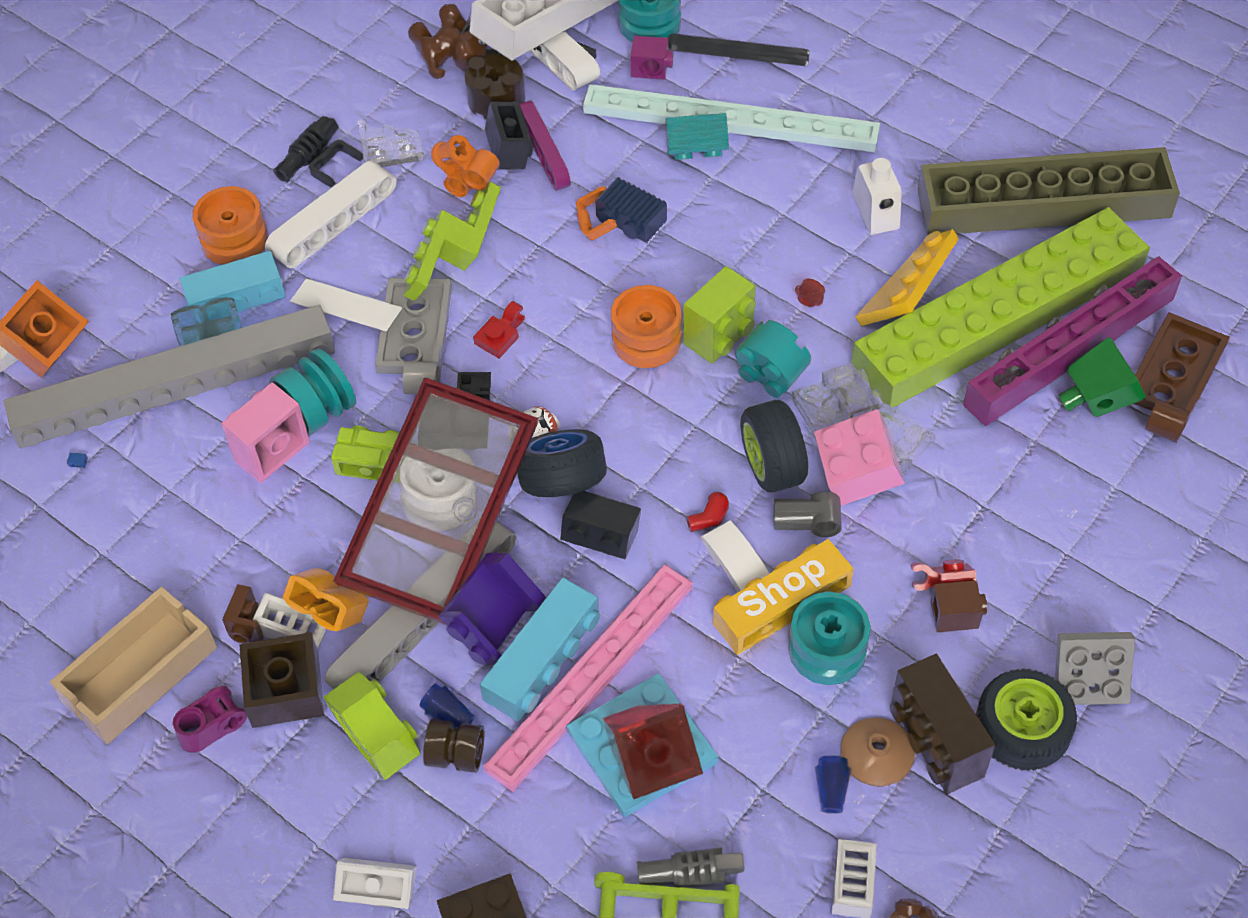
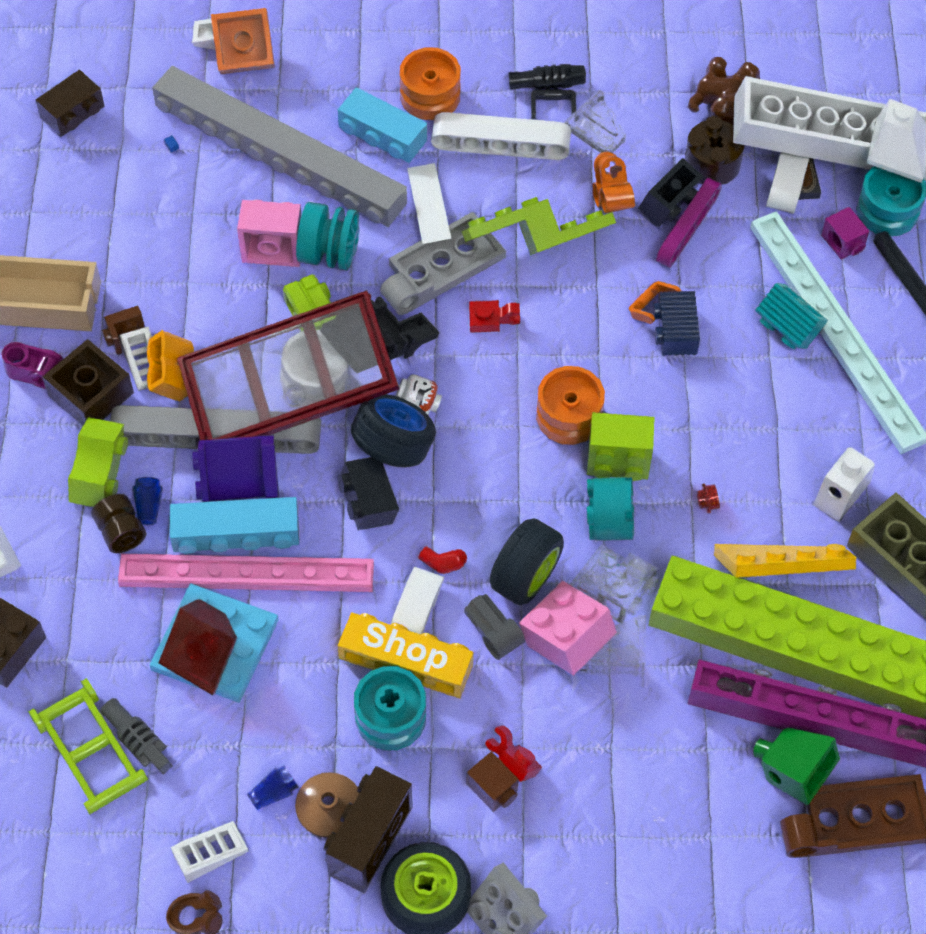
camera: 50 degrees right, 5 degrees up
clear light blue brick [171,297,243,346] -> none

